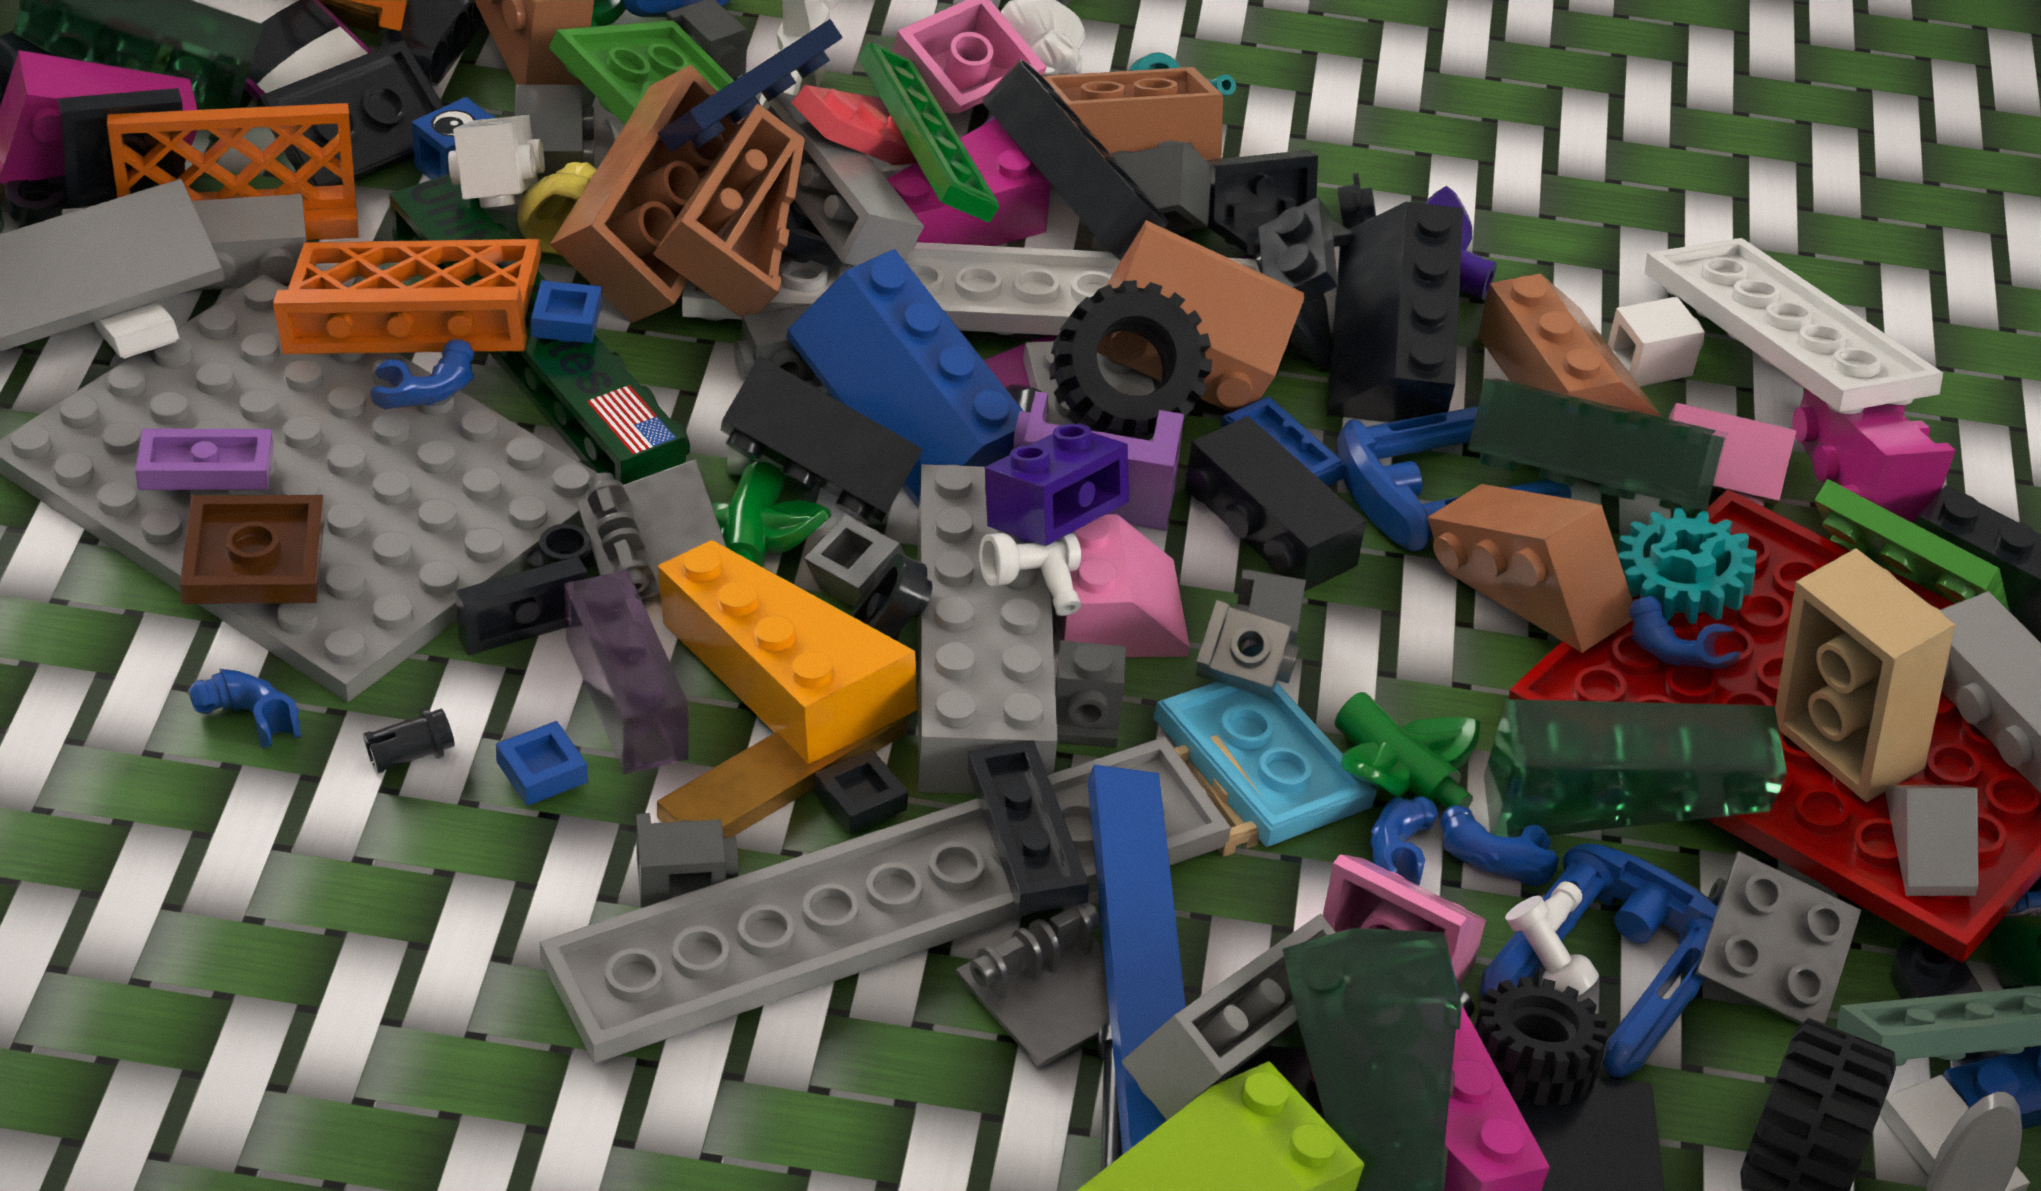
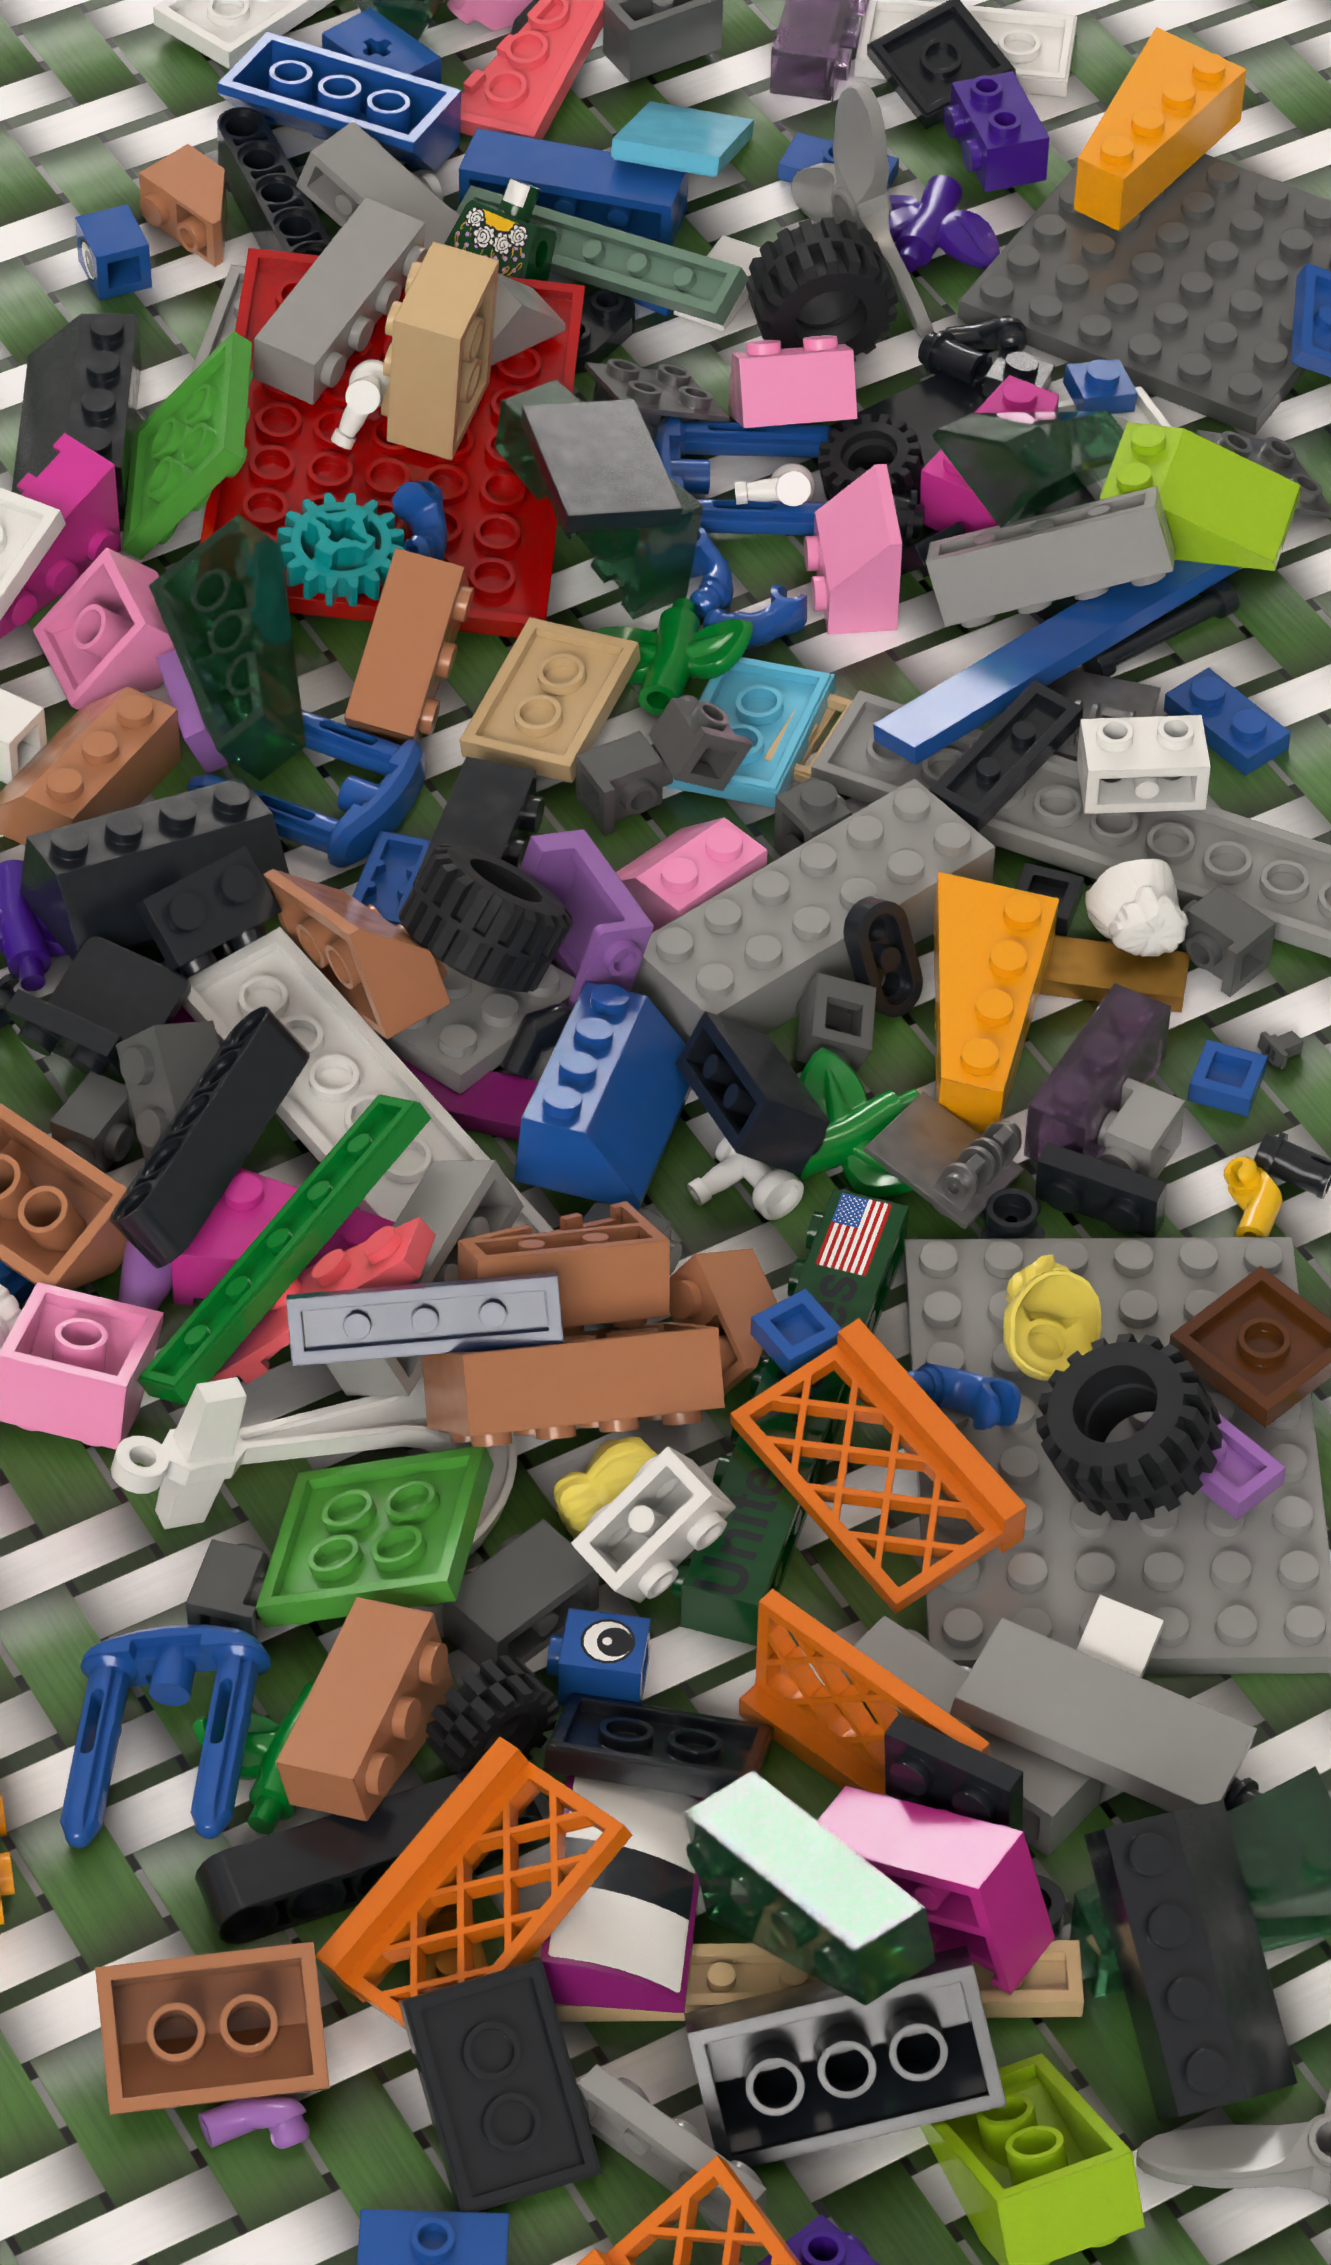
camera: 125 degrees left, 5 degrees up
white piece [979,533,1081,616] -> none
dark purple brick [984,424,1129,546] -> none
none -> black tyre [426,1655,559,1774]
none -> tan plate [459,617,641,783]
none -> tile [520,399,682,532]
none -> nougat slope [669,1248,777,1396]
none -> bright pink slope [728,335,857,428]
none -> light yellow hair [1003,1254,1102,1381]
none -> black tyre [1036,1333,1223,1521]
none -> white brick [1077,715,1211,814]
none -> white hair [1085,859,1189,957]
none -> light grey brick [1097,1078,1185,1179]
none -> blue plate [1163,667,1291,776]
none -> yellow arm [1223,1156,1282,1237]
none -> dark grey piece [1257,1031,1304,1070]

